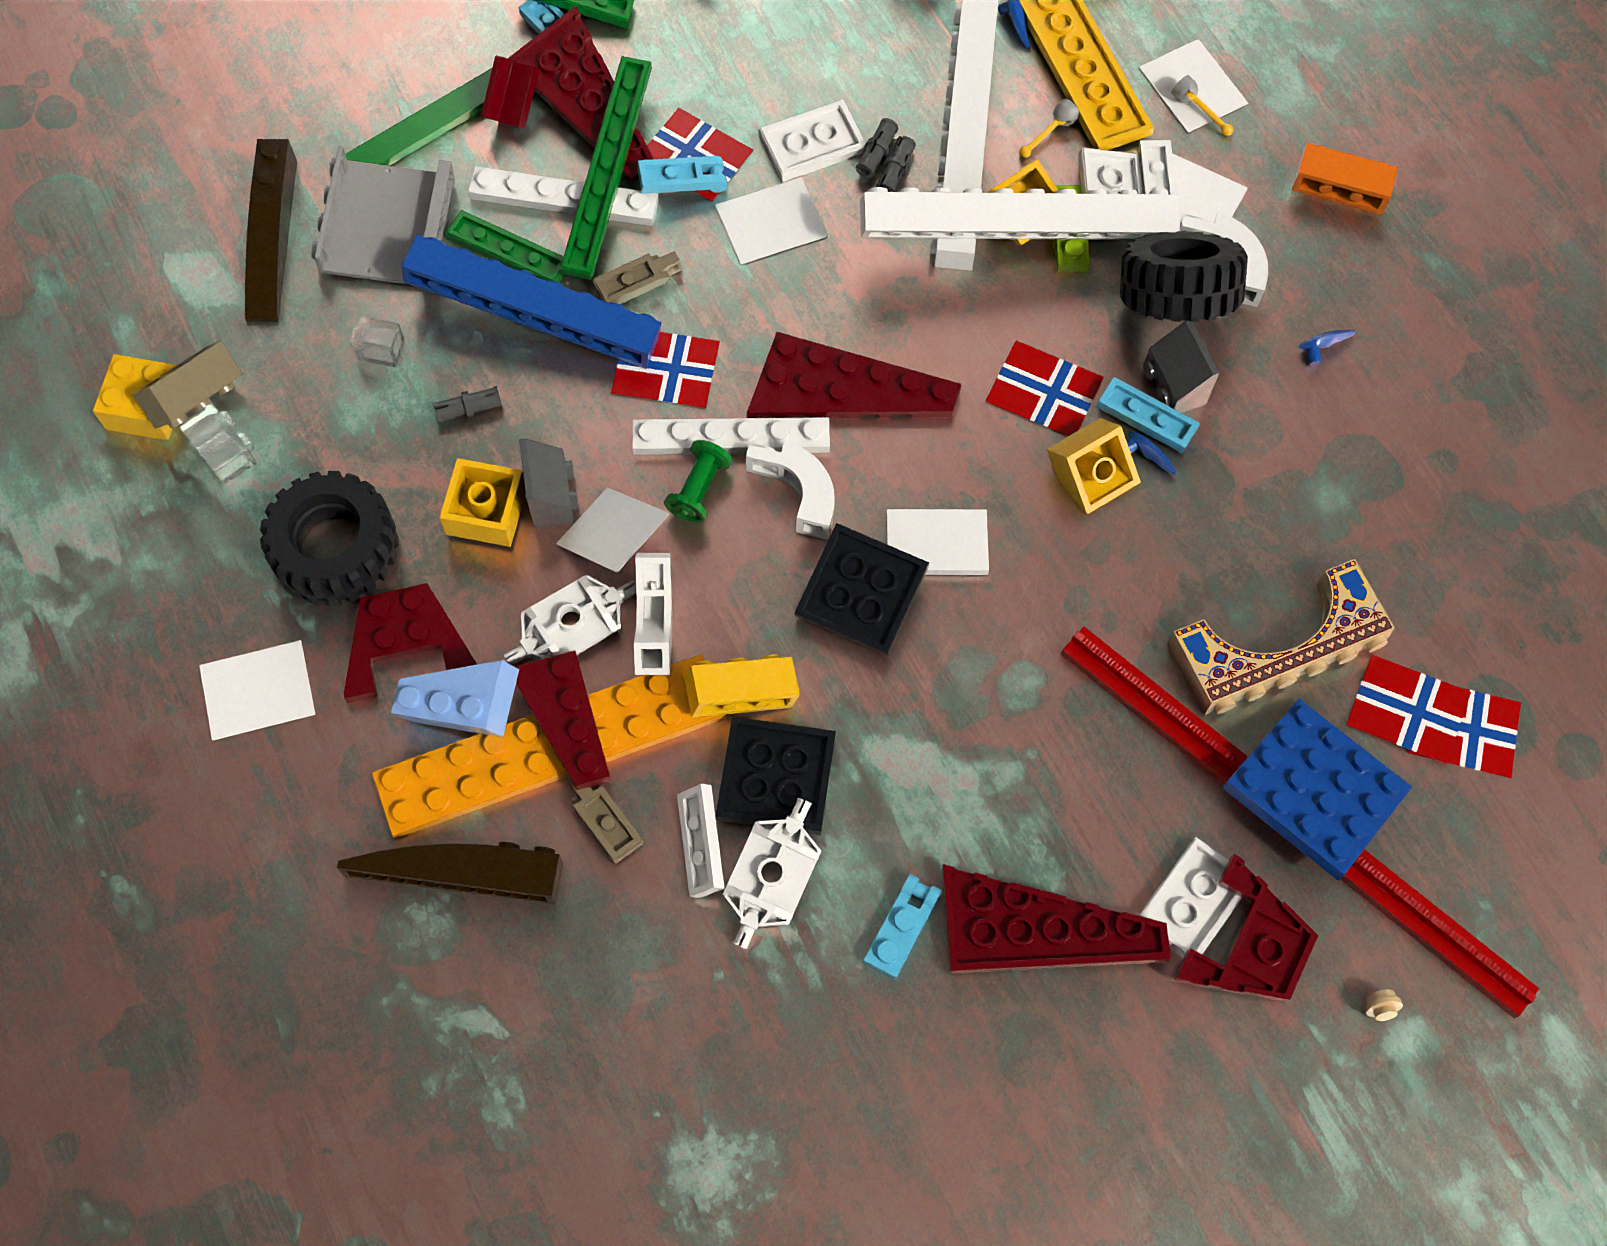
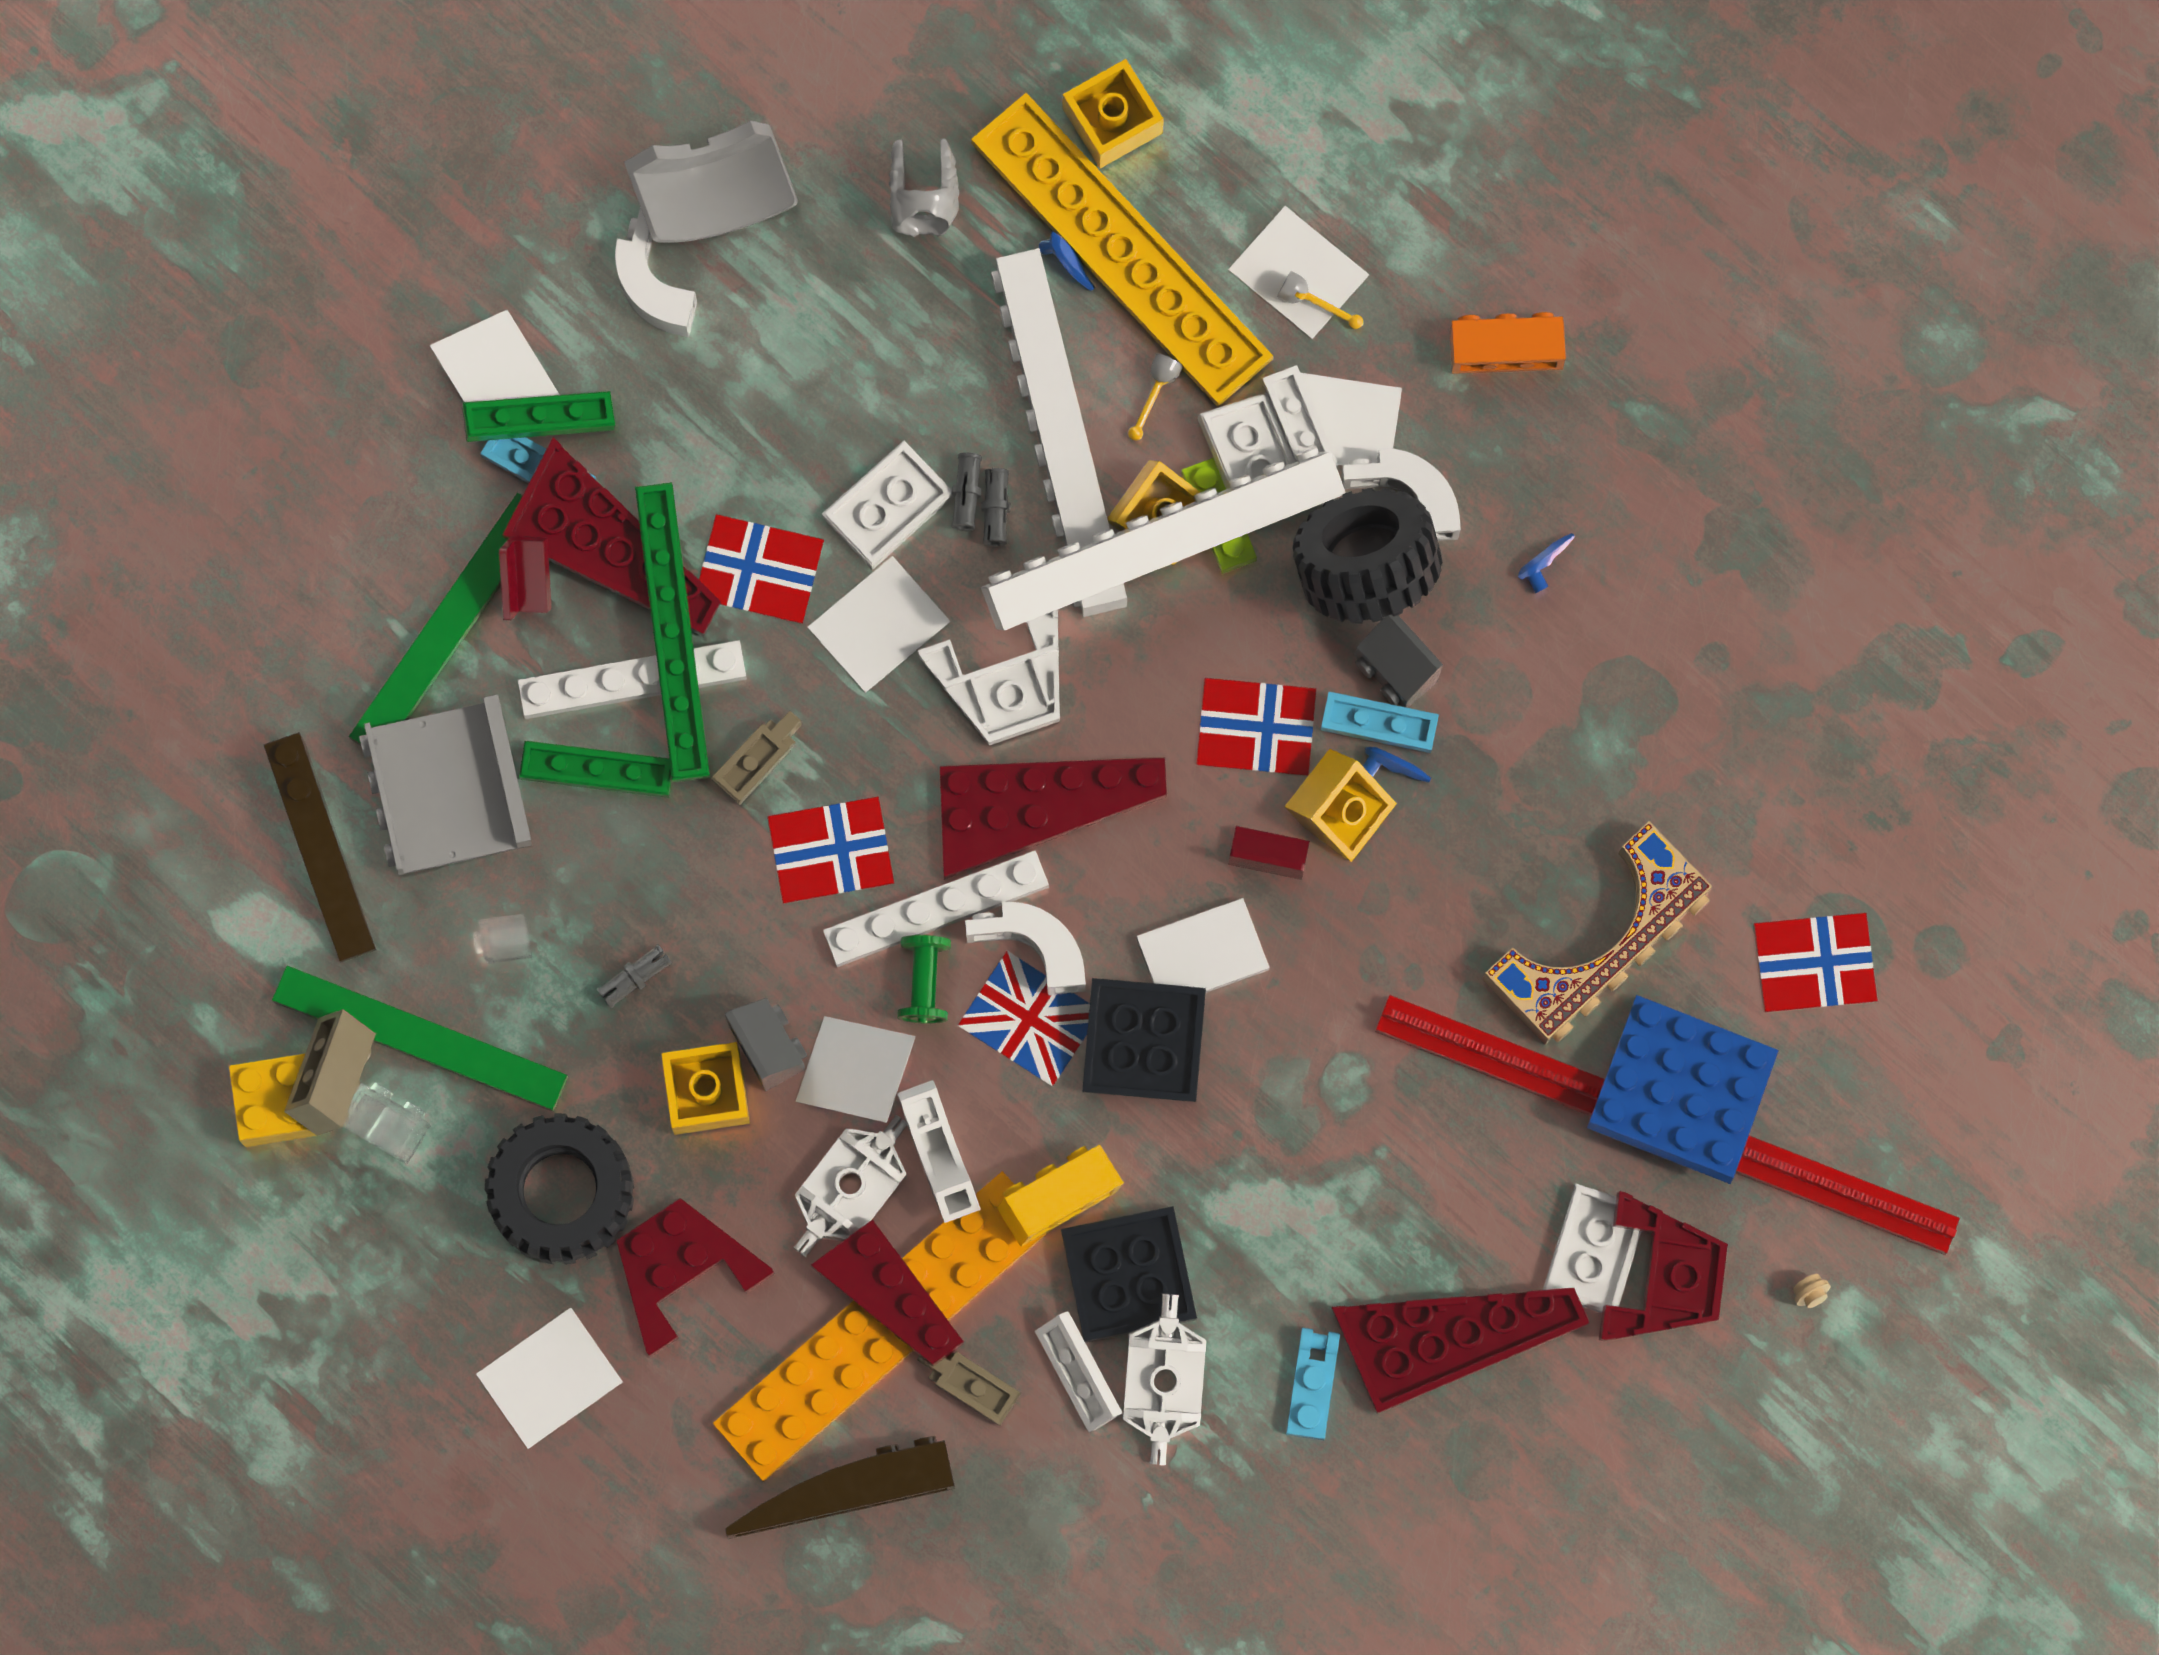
camera: 20 degrees left, 10 degrees up
light blue wedge [391,660,519,737] -> none
blue brick [402,235,661,369] -> none
medium azure plate [637,156,728,194] -> none
sticker [1346,654,1471,764] -> none
none -> green tile [272,966,568,1112]
none -> white wing [918,609,1060,745]
none -> sticker [957,951,1090,1087]
none -> dark red panel [1228,826,1310,880]

